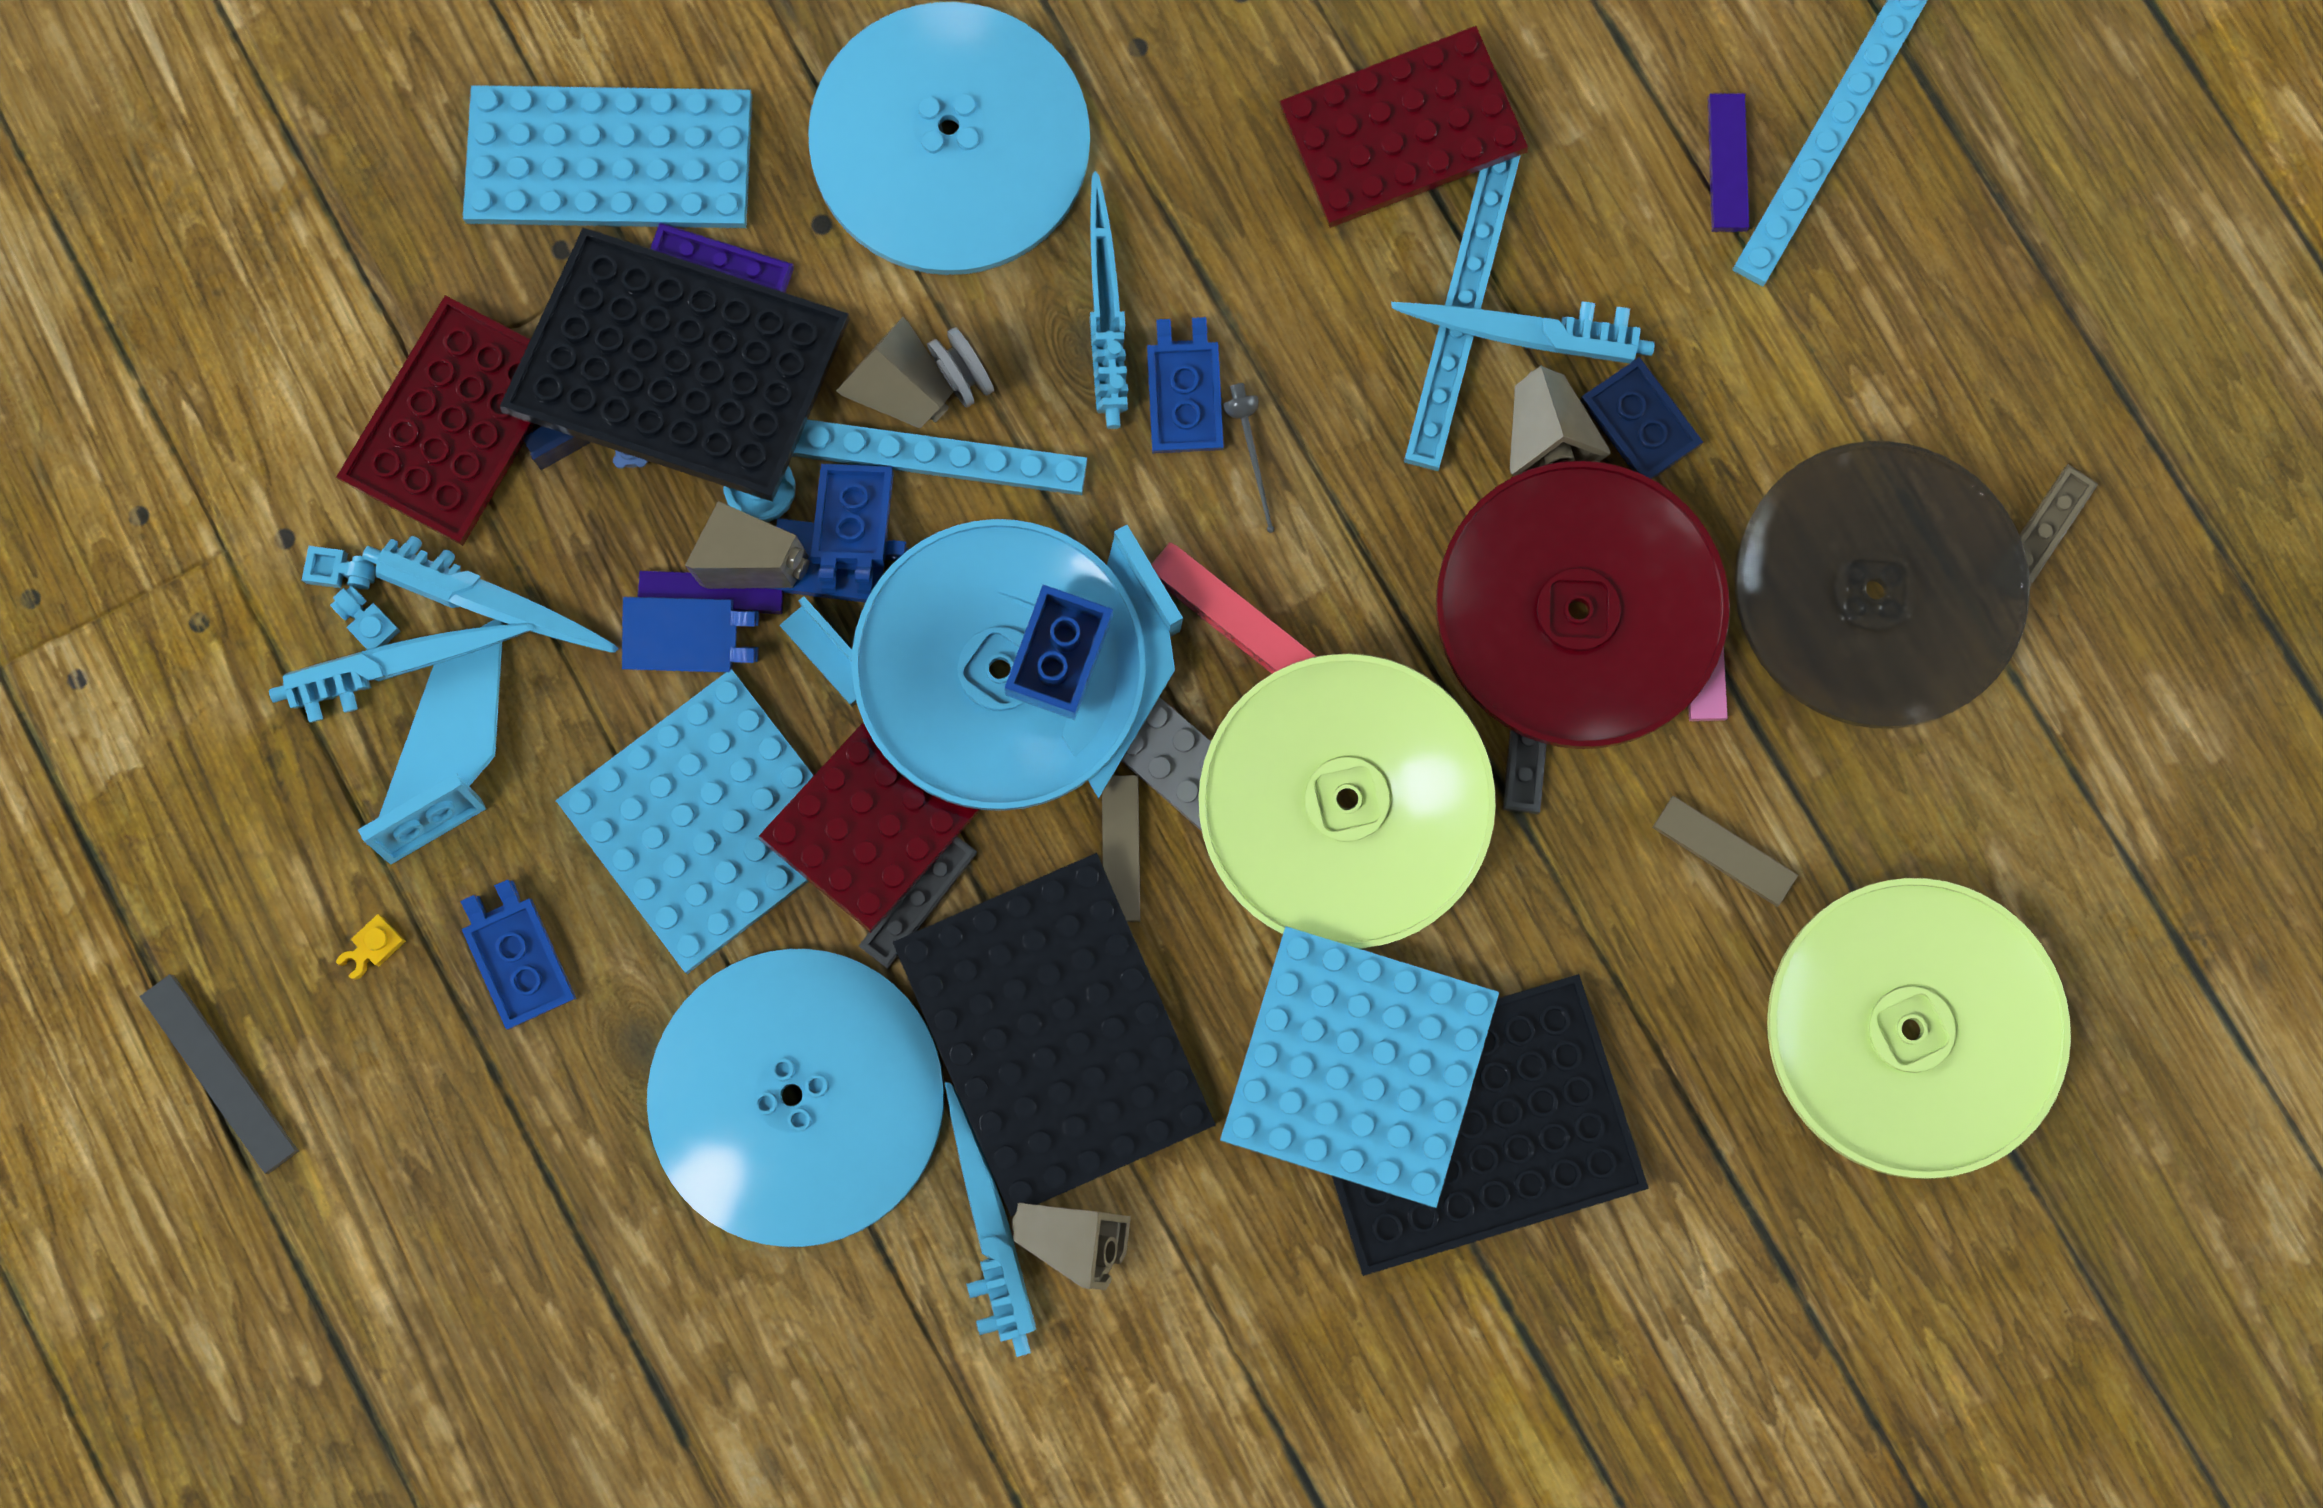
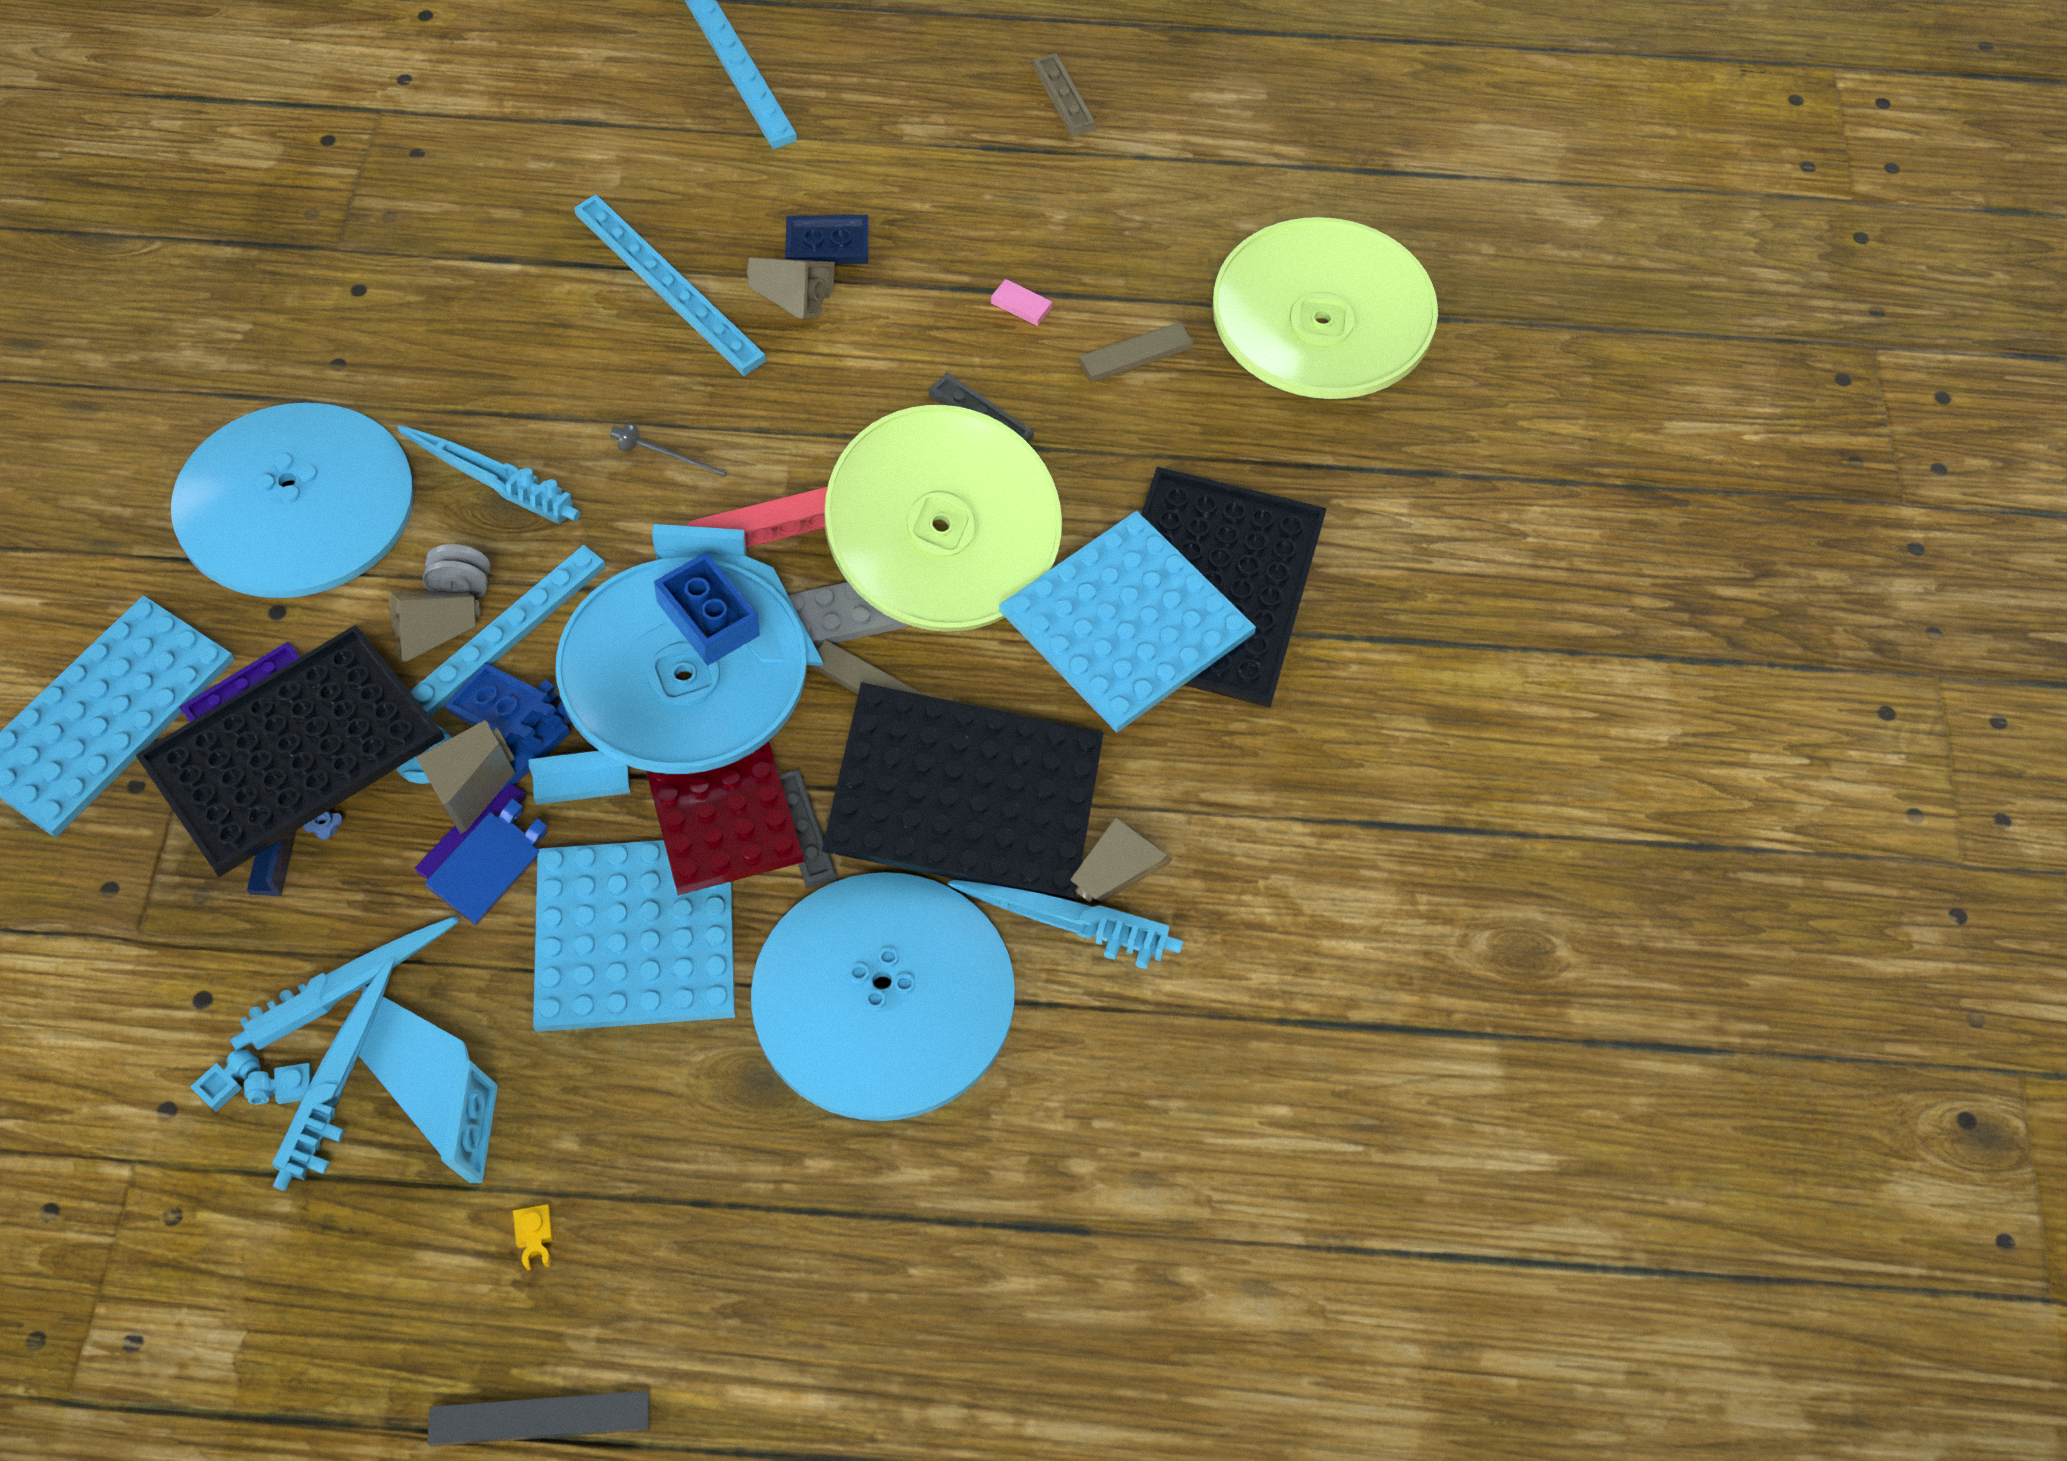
camera: 60 degrees left, 20 degrees down
dark red plate [336,295,535,546] -> none
blue tile [461,879,577,1030] -> none
blue tile [1147,317,1224,454] -> none
dark red plate [1279,26,1528,228] -> none
medium azure piece [1391,302,1655,363] -> none
dark red dish [1436,461,1730,749] -> none
dark purple tile [1708,94,1749,232] -> none
clear smoke dish [1735,441,2030,729] -> none

